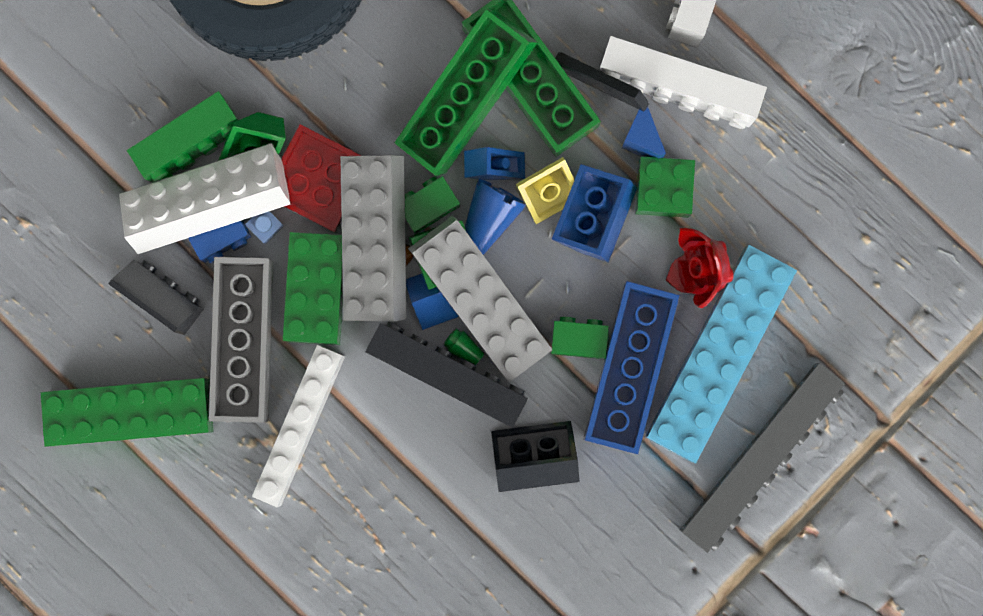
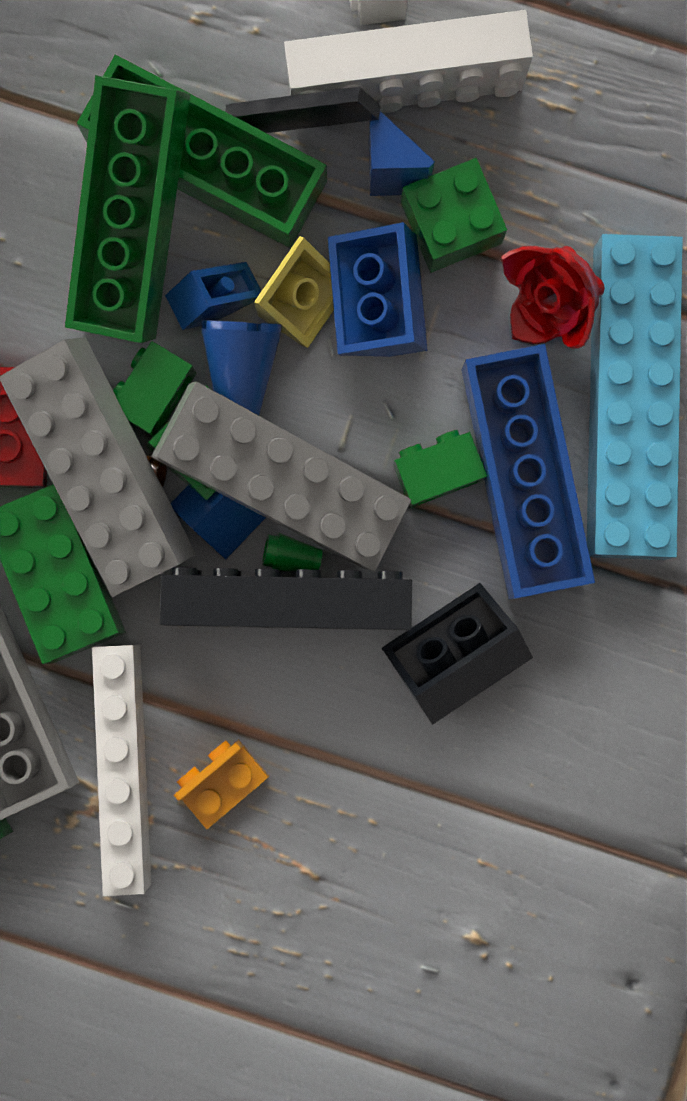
camera: 30 degrees left, 0 degrees up
none -> light orange bracket [173,739,269,830]

